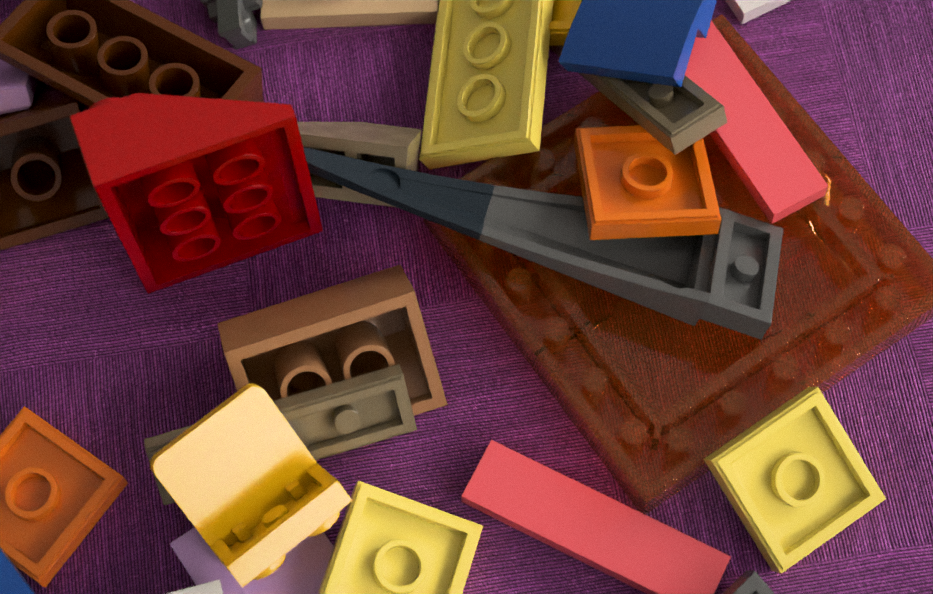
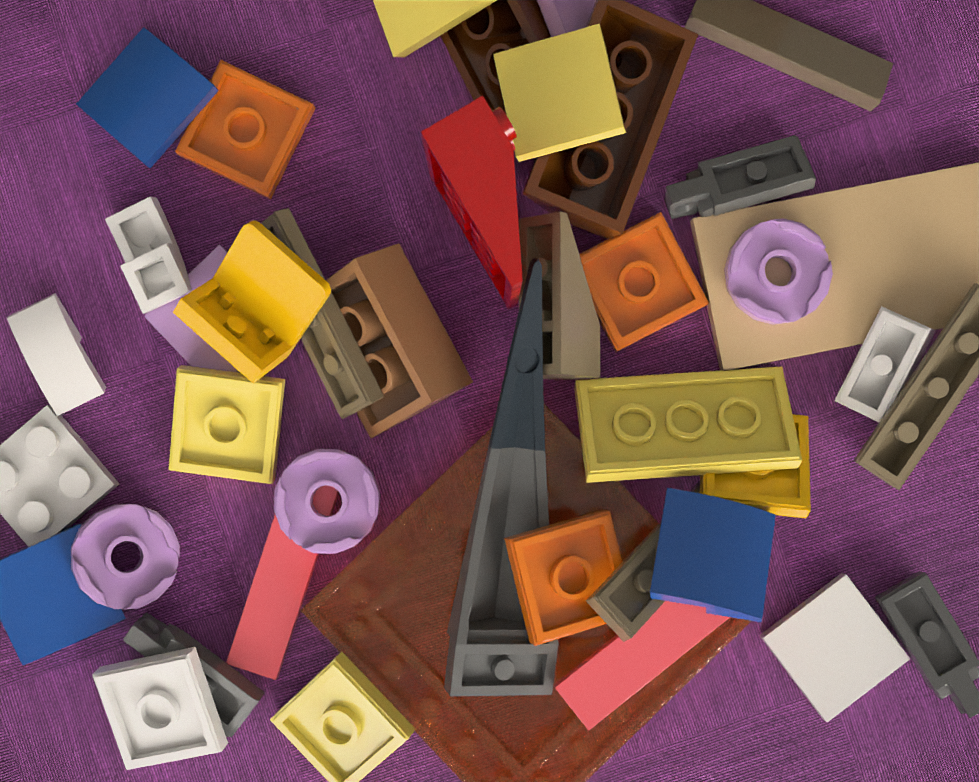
camera: 75 degrees right, 20 degrees up
none -> lavender tile [274,449,380,554]
none -> light yellow tile [493,24,626,162]
none -> orange tile [579,212,709,353]

